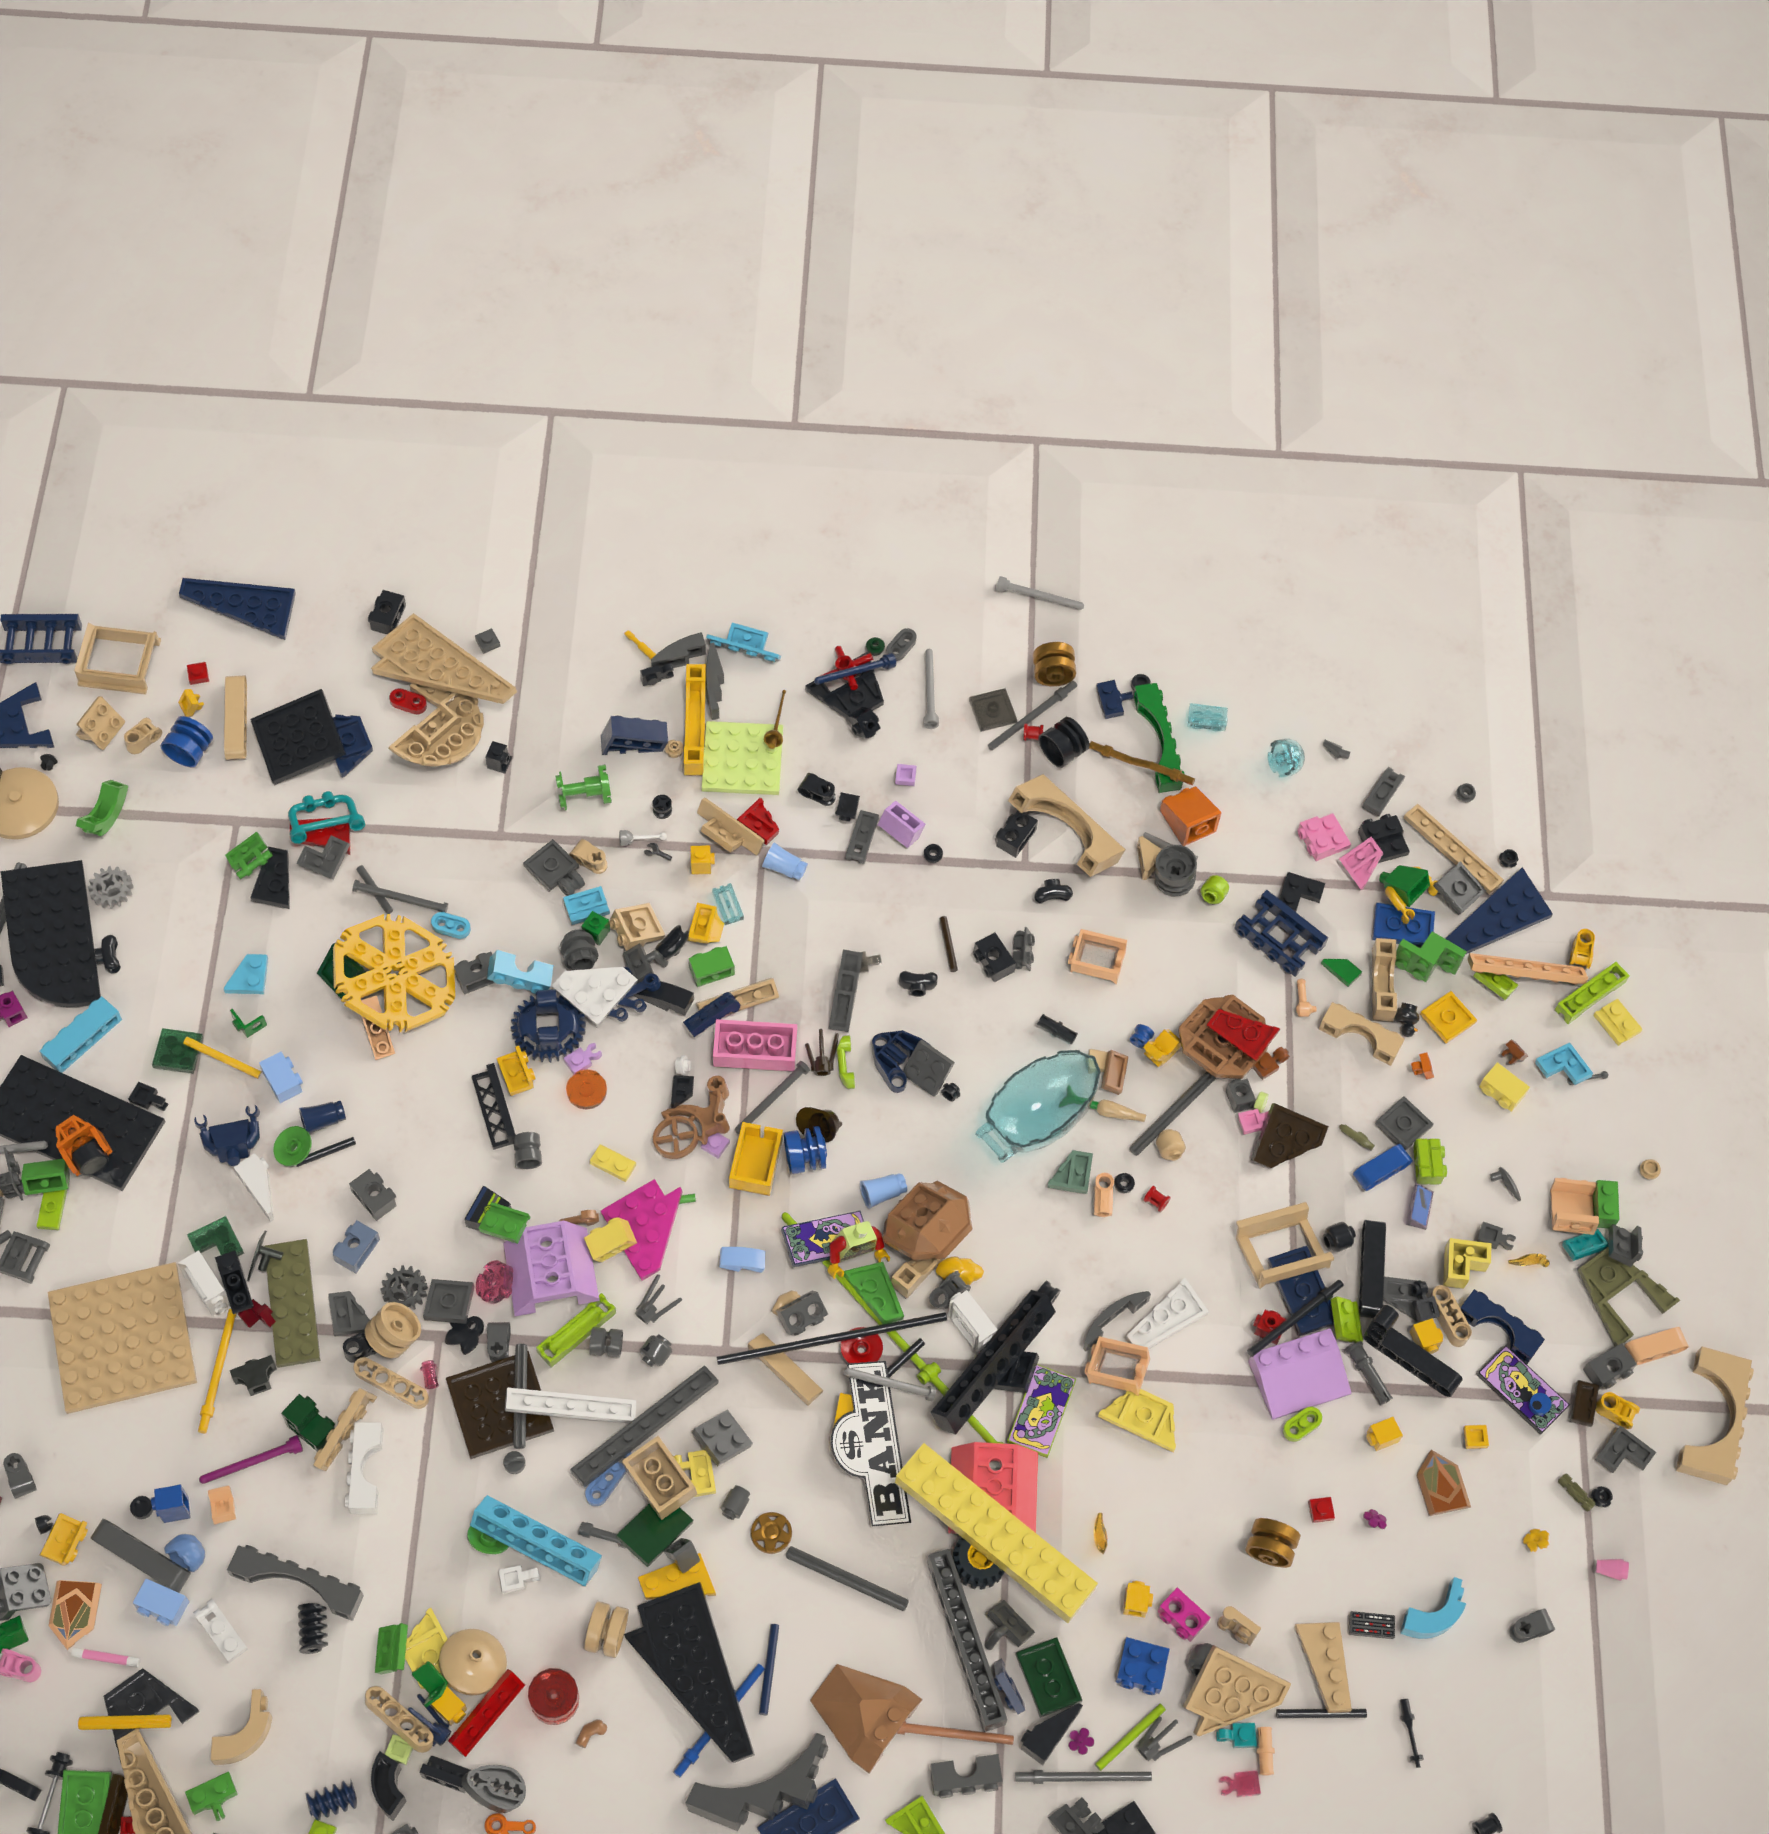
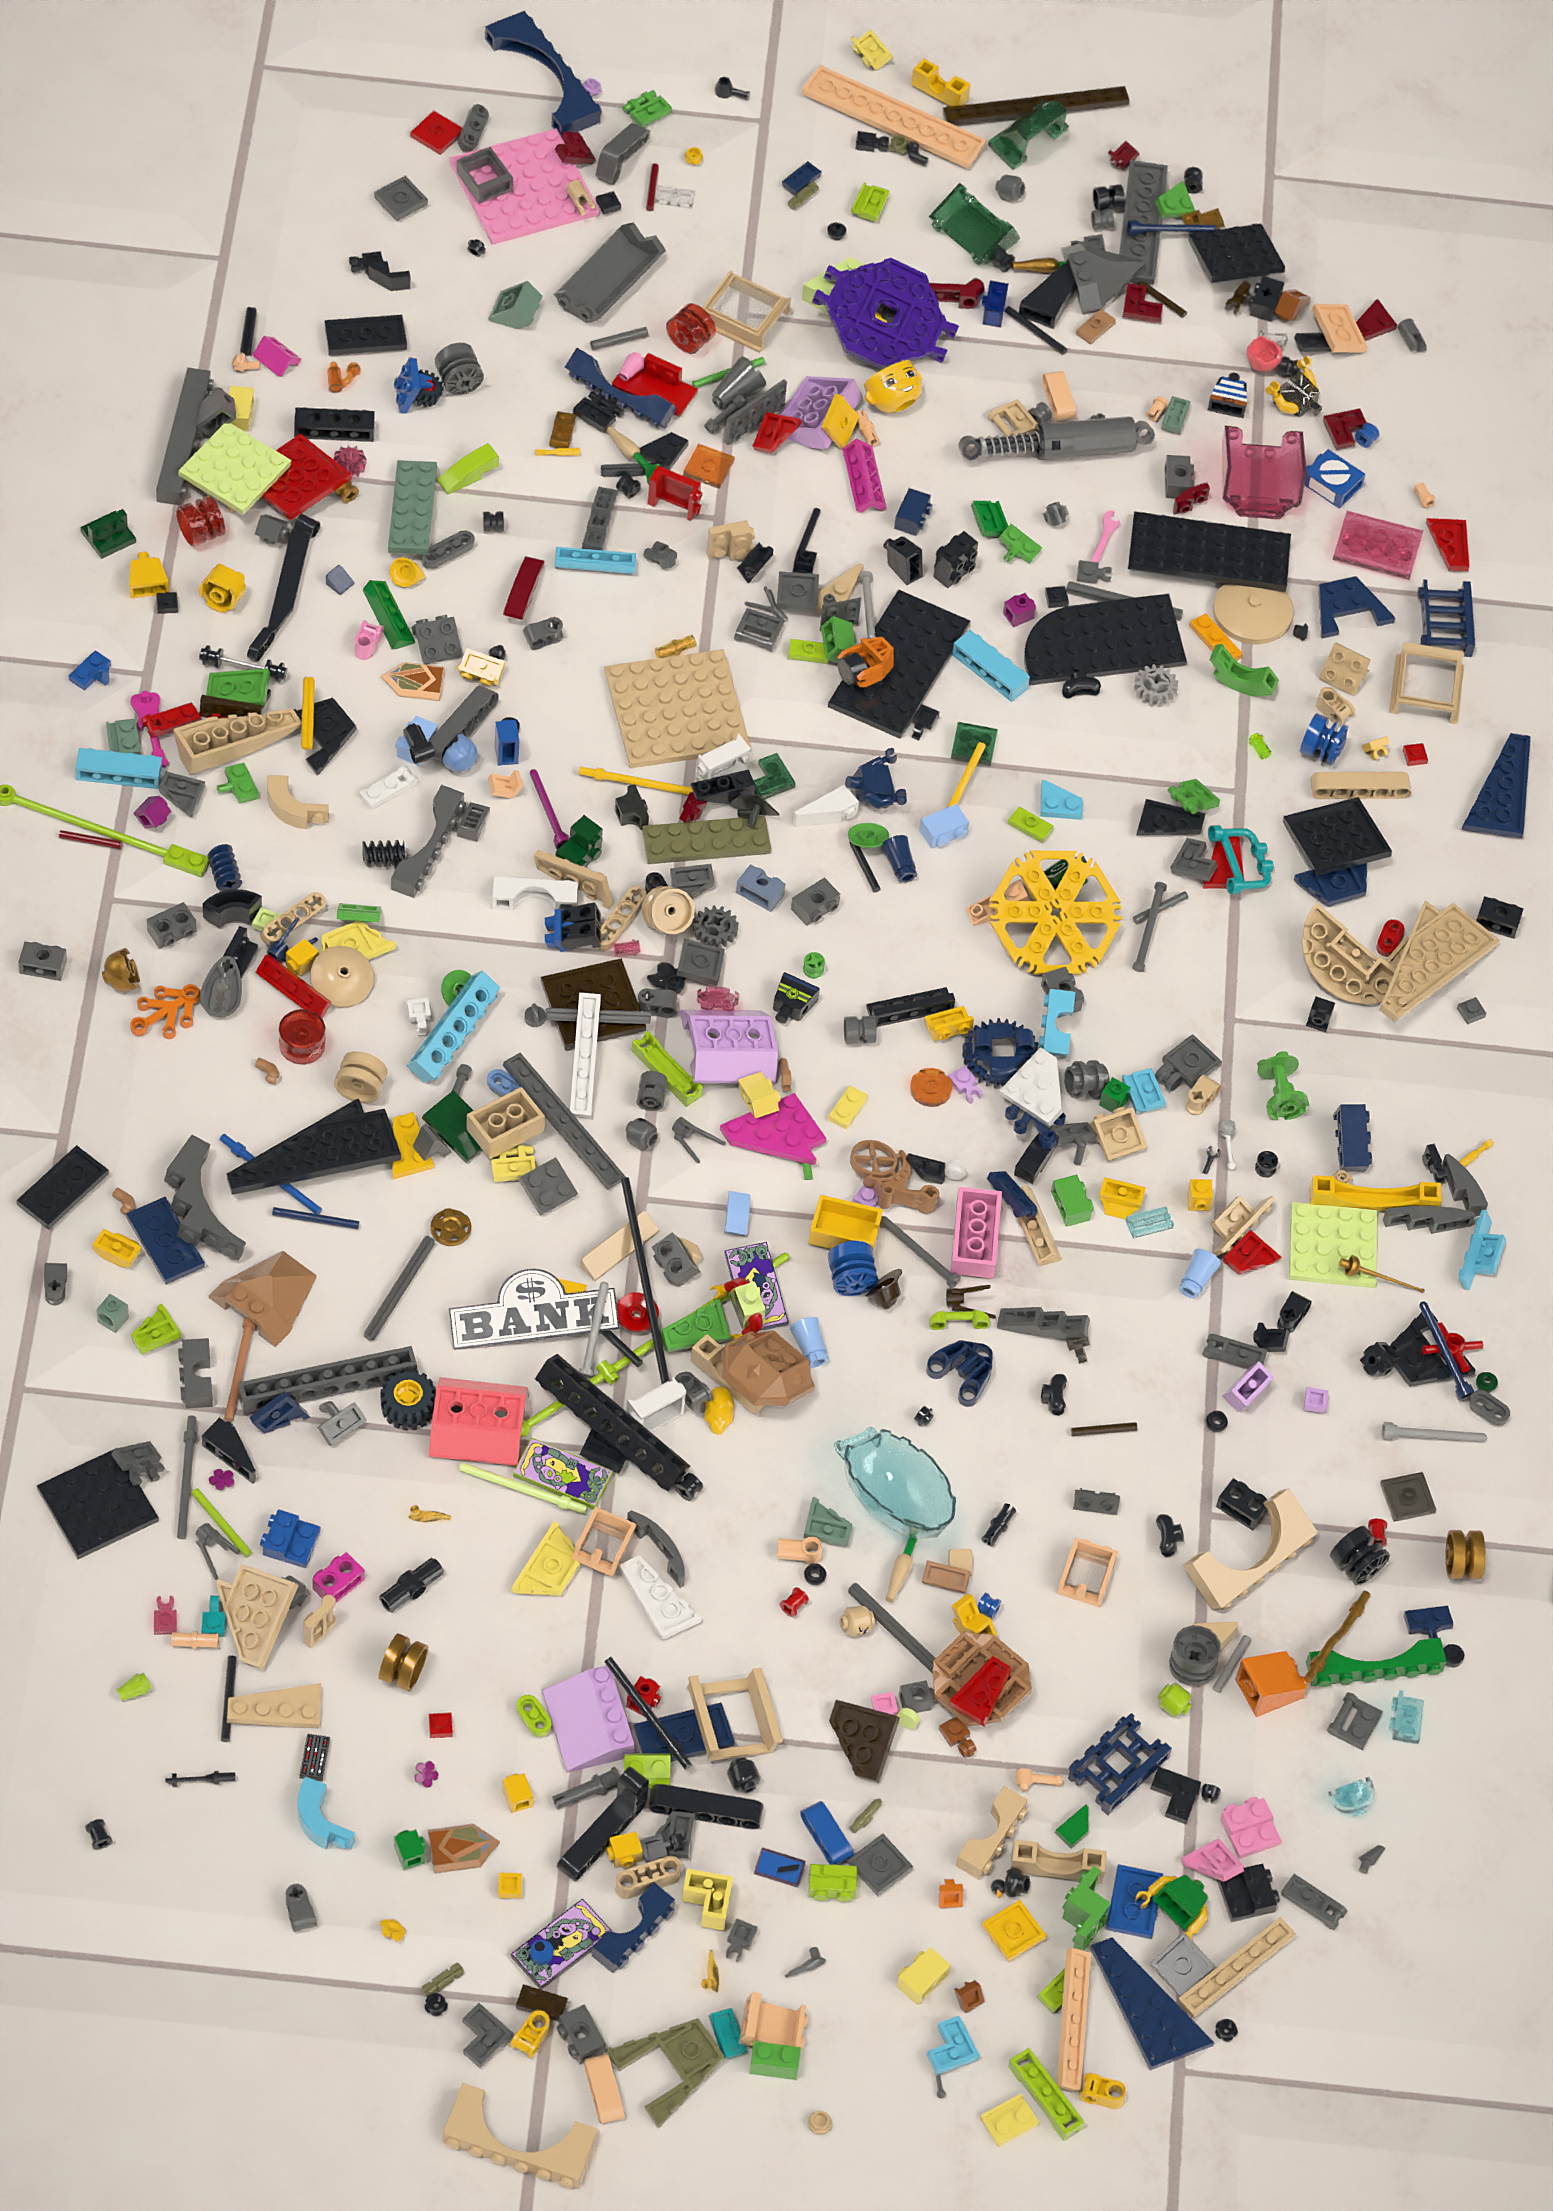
camera: 90 degrees right, 5 degrees down
bright pink bar [71,1647,140,1667] -> none
green bracket [230,1009,267,1038] -> none
green bracket [412,1661,448,1707] -> none
medium azure plate [431,912,471,939] -> none
bright green plate [478,1202,531,1244] -> none
black piece [655,925,689,960] -> none
dark grey brick [721,1485,750,1520] -> none
light yellow brick [895,1443,1098,1623] -> none
dark grey plate [903,1040,955,1096] -> none
black brick [973,932,1016,982] -> none
dark grey bar [988,681,1077,751] -> none
dark green tile [1015,1637,1083,1718] -> none
yellow brick [1123,1581,1153,1618] -> none
dark grey plate [1456,783,1476,802] -> none
bright pink cone [1596,1559,1629,1581] -> none
dark grey bracket [1608,1224,1643,1267] -> none
none -> lime cone [116,1672,152,1702]
none -> black piece [379,1557,444,1613]
none -> green brick [394,1829,427,1870]
none -> black piece [403,723,436,764]
none -> dark grey slope [457,802,490,842]
none -> yellowish green bar [459,1462,587,1514]
none -> black hips [545,902,601,952]
none -> clear yellow pin [655,634,697,658]
none -> bright green wheel [803,952,825,979]
none -> lime plate [1008,806,1054,843]
none -> light orange plate [1189,613,1243,661]
none -> black hinge [1201,1784,1221,1803]
none -> clear neon green pin [1249,733,1272,760]
none -> dark grey plate [1327,1692,1383,1751]

